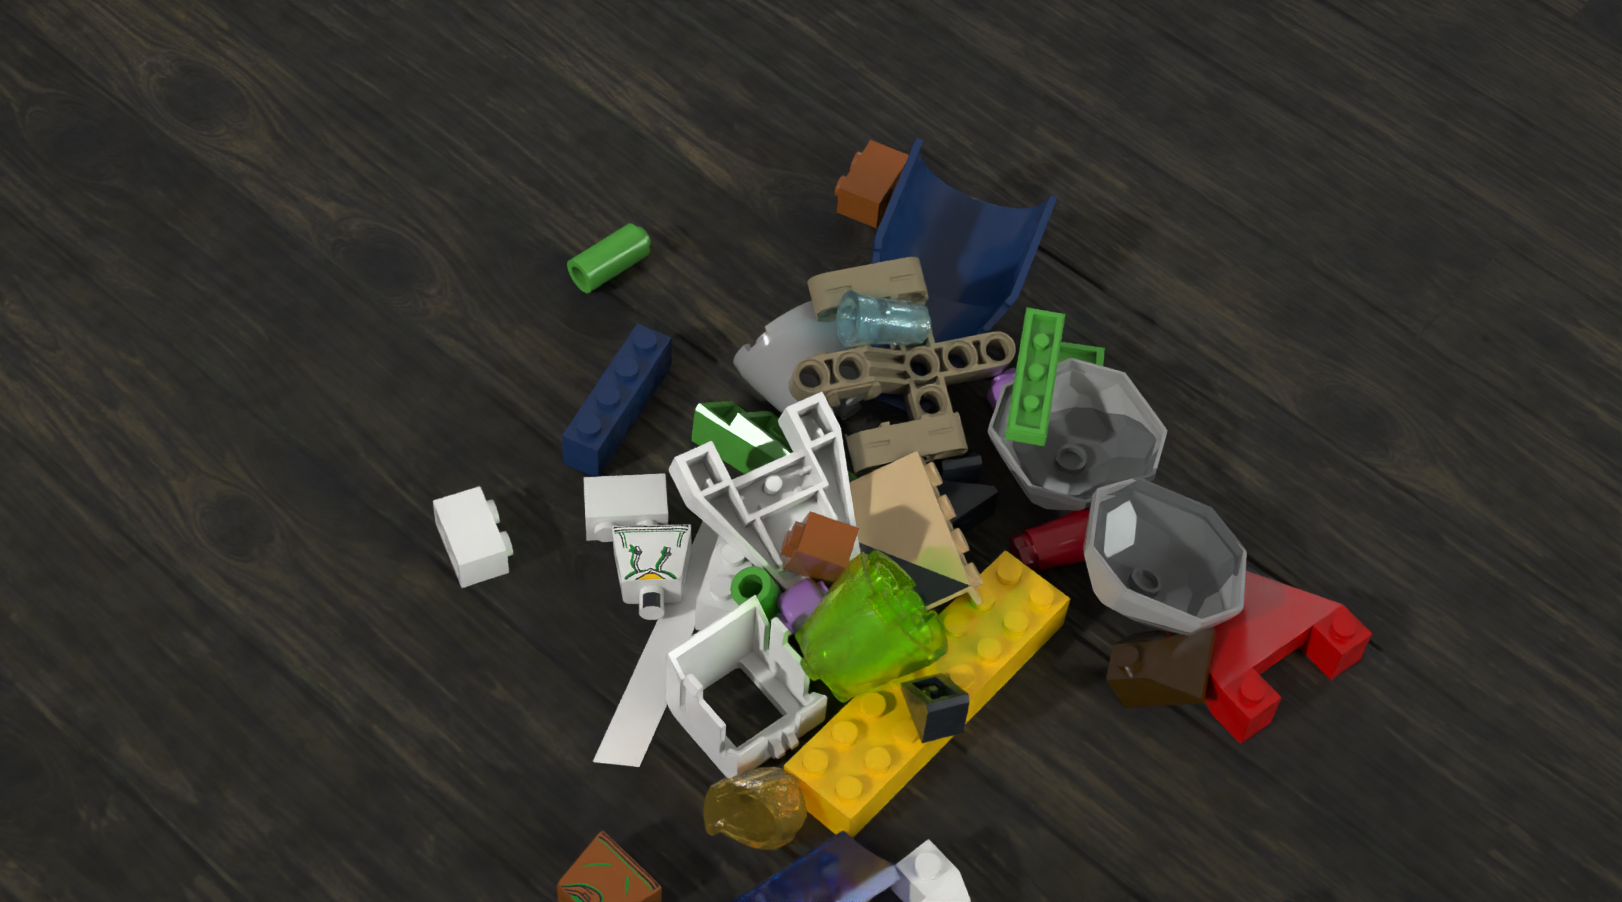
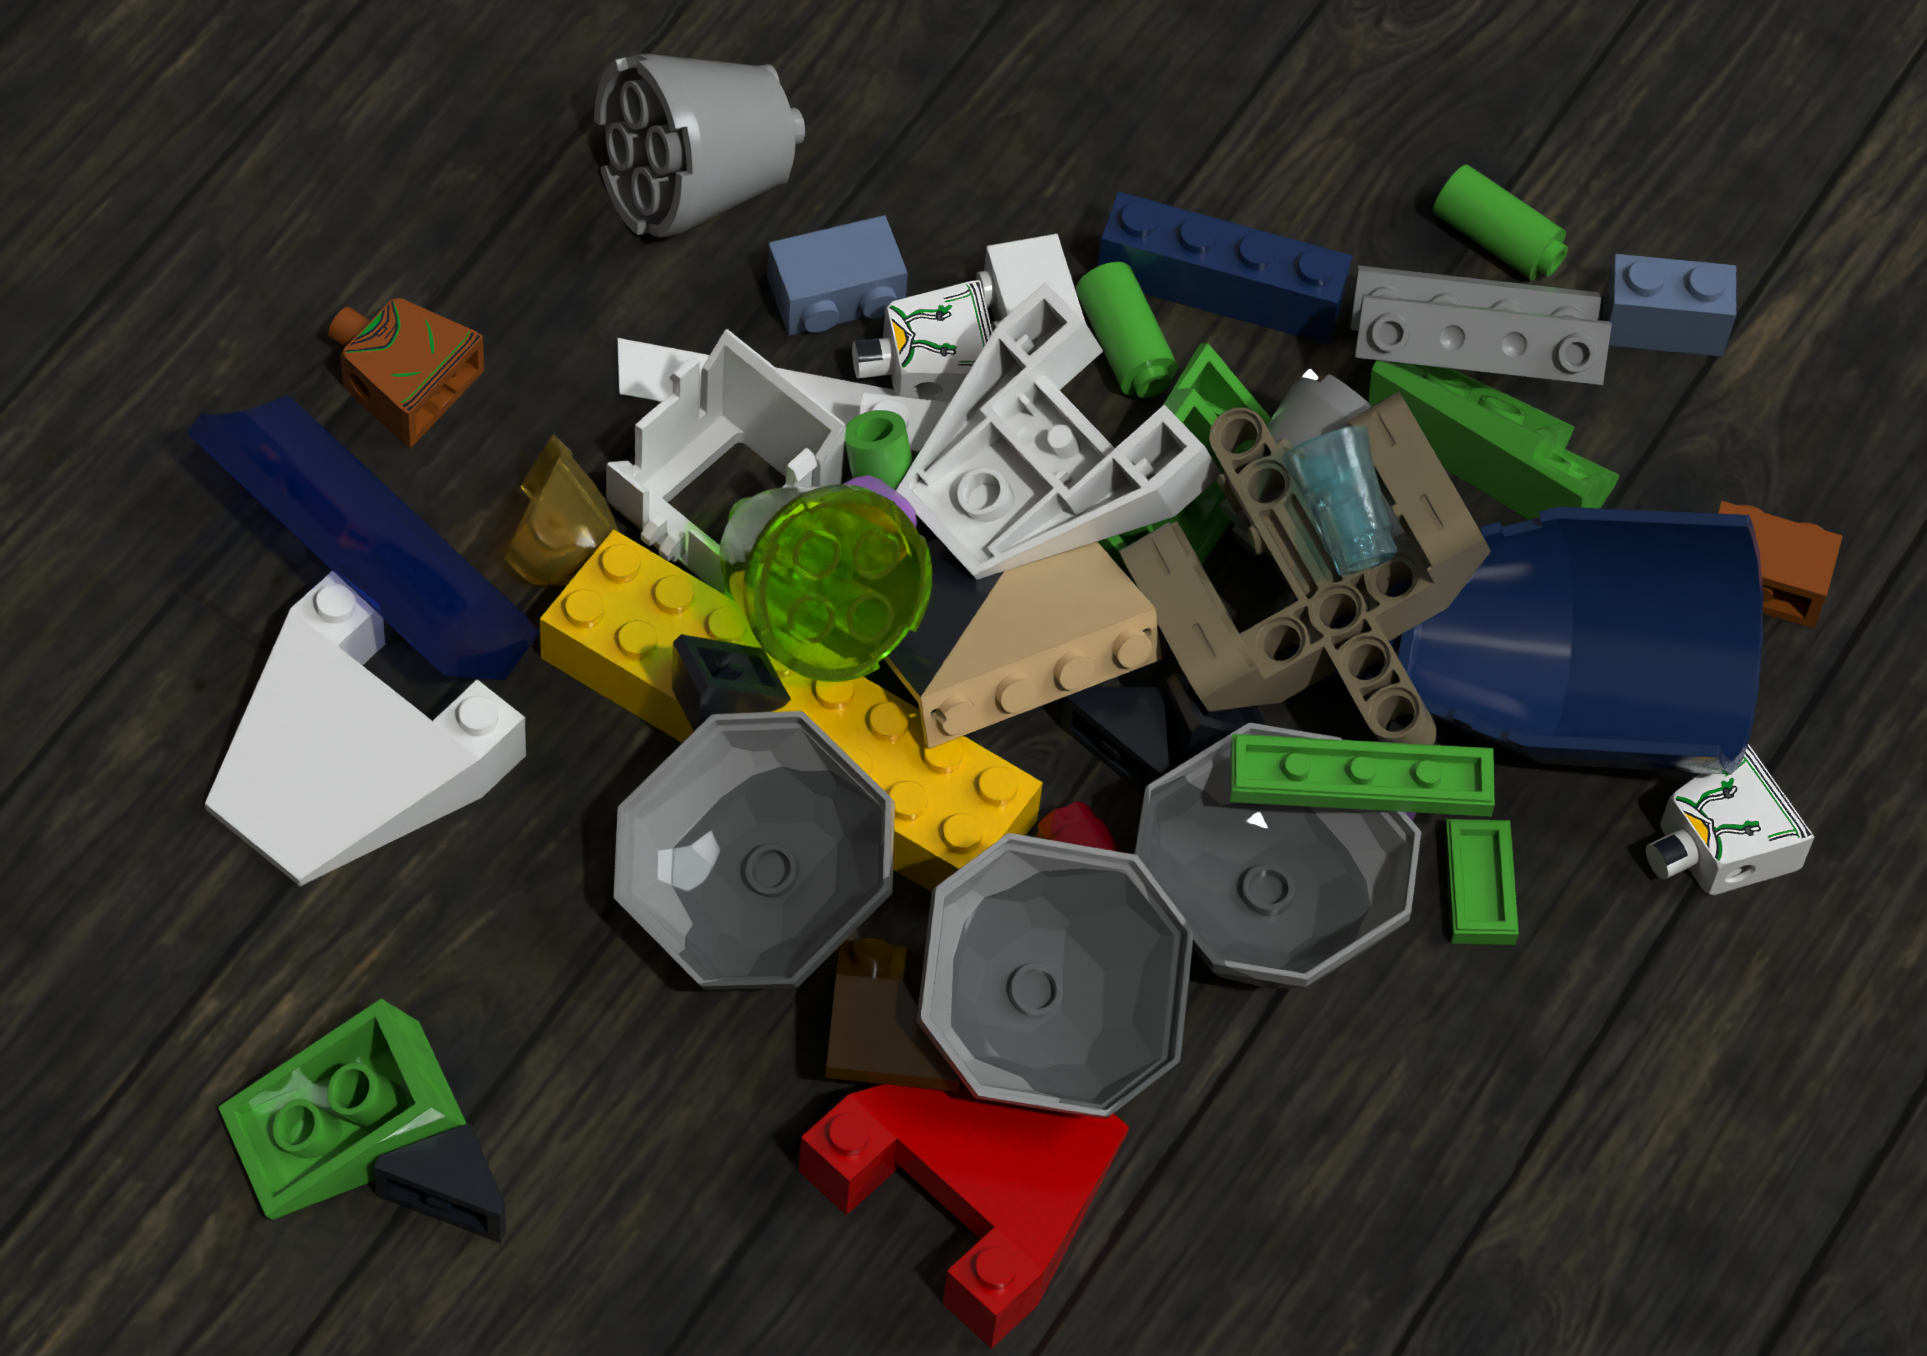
camera: 80 degrees right, 5 degrees up
white brick [433,486,513,588] -> none
dark orange brick [780,511,859,585] -> none
none -> light grey cone [594,54,805,238]
none -> dark grey rock [614,711,895,990]
none -> sand blue brick [767,215,908,336]
none -> bright green brick [1075,262,1178,398]
none -> light grey fence [1350,265,1612,385]
none -> bright green slope [1368,360,1620,520]
none -> sand blue brick [1603,254,1736,357]
none -> white torso [1646,744,1814,895]

